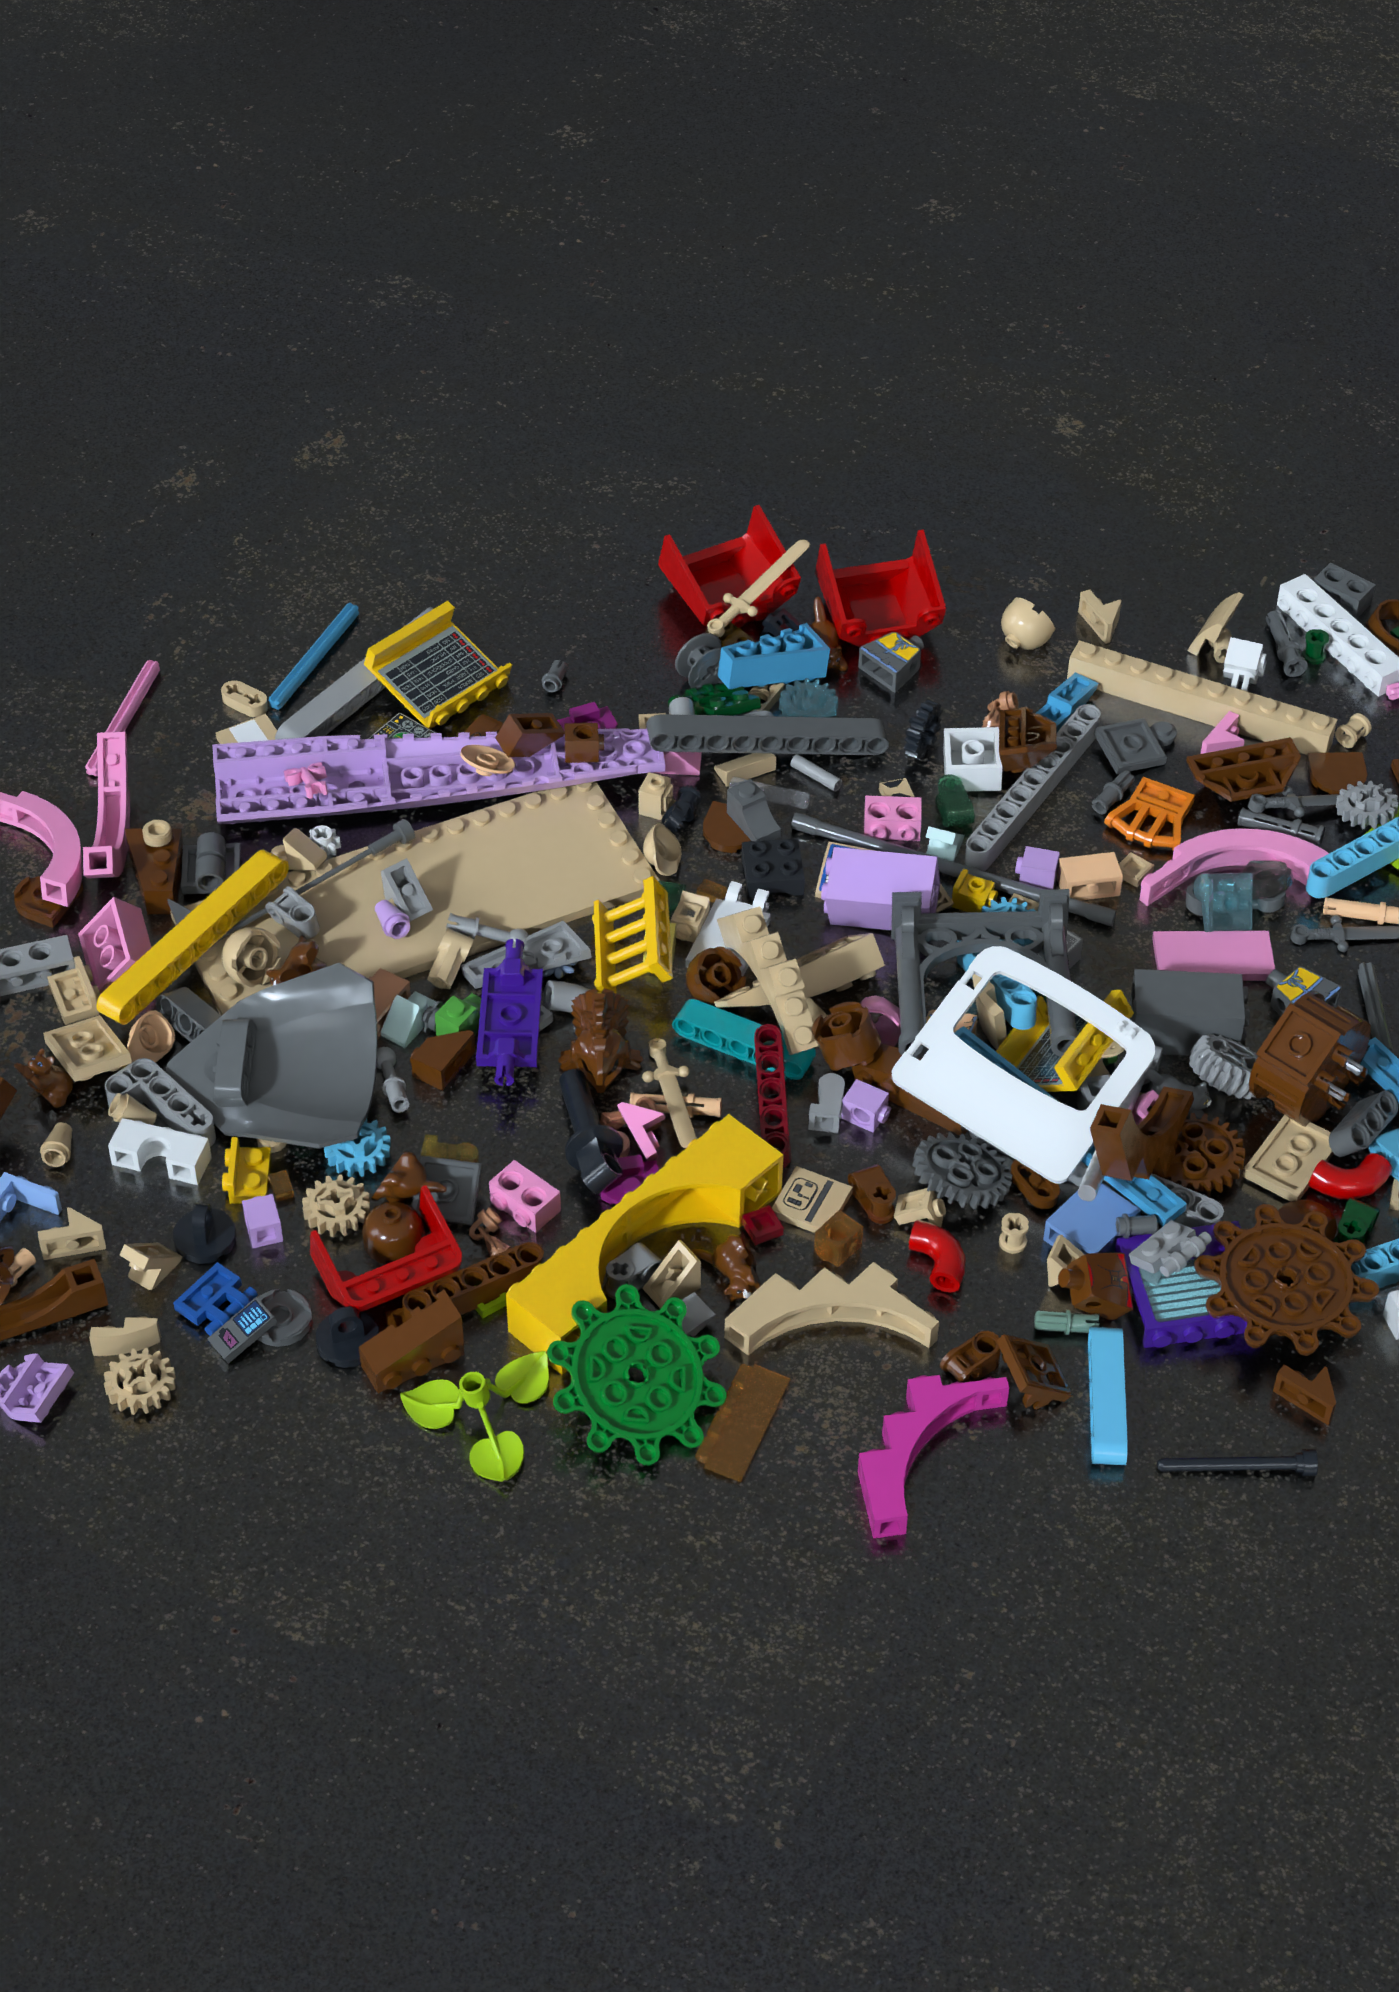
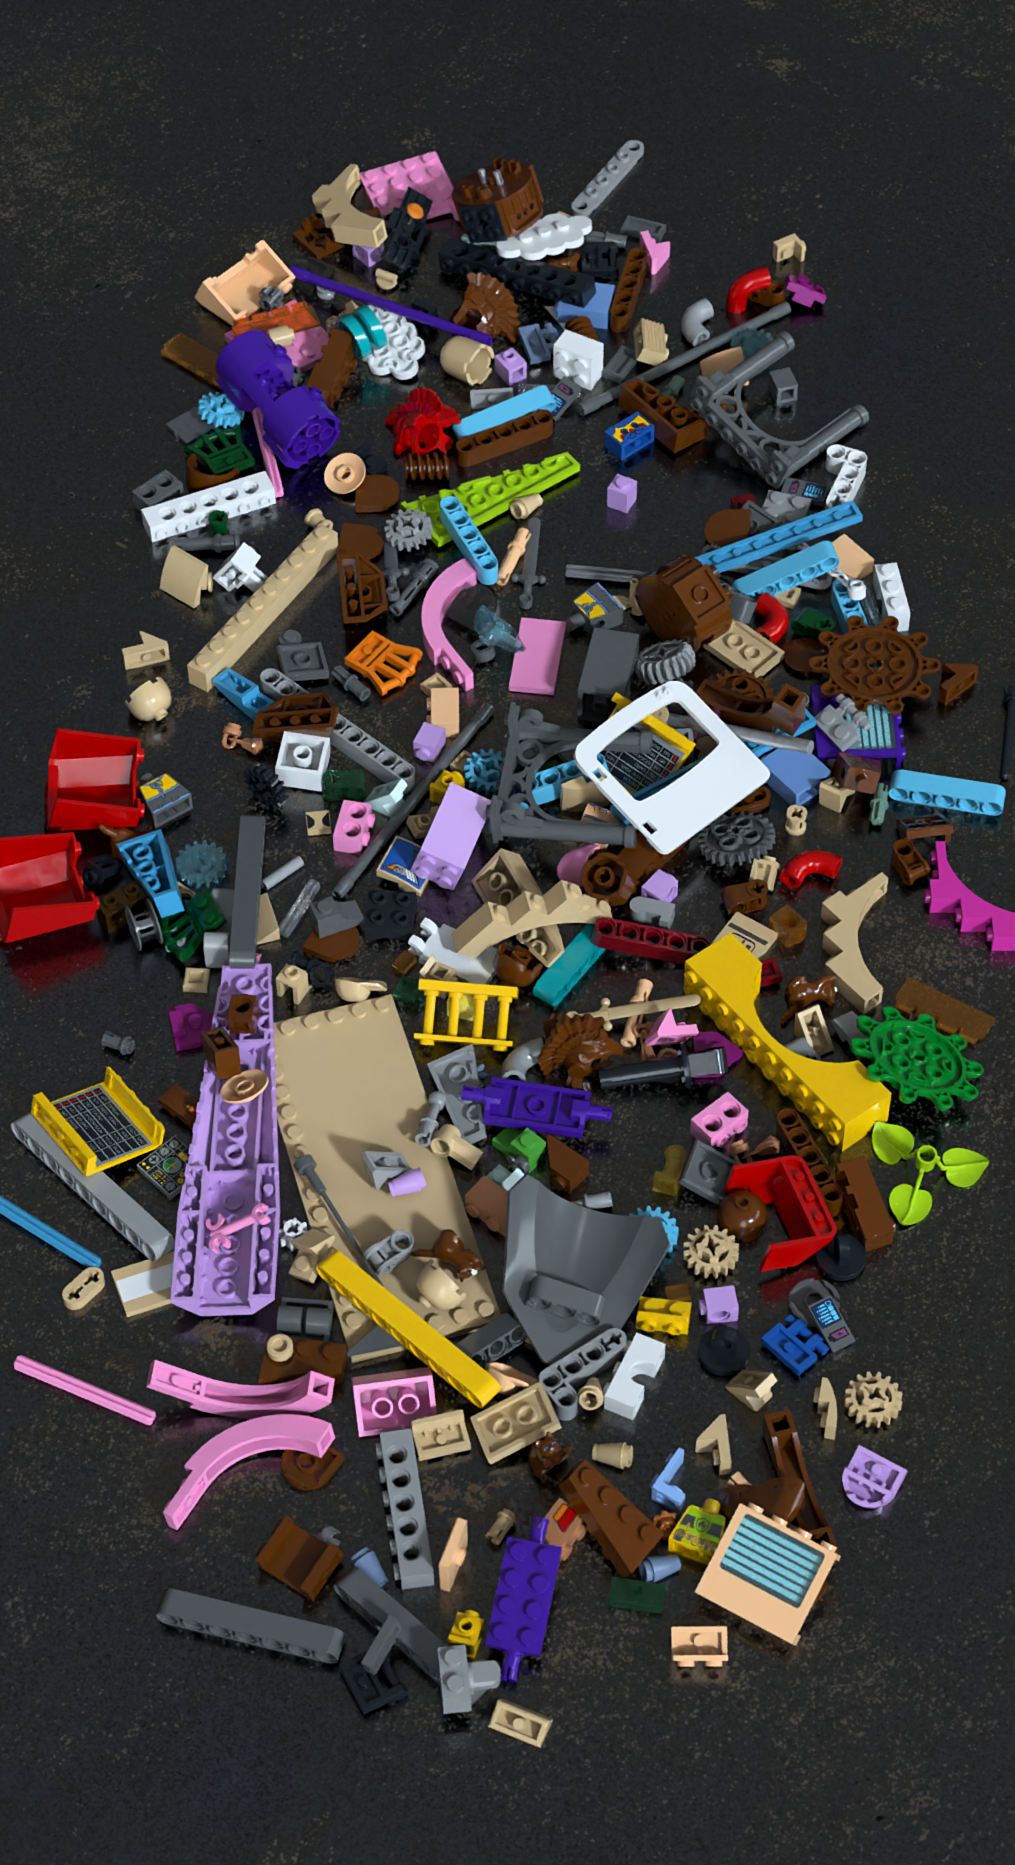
camera: 80 degrees left, 5 degrees up
reddish brown animal [371,1151,447,1203] -> none
tan sword [707,540,810,637] -> none
dark grey pin [1116,1213,1157,1239] -> none
bright pink slope [1201,711,1245,754] -> none

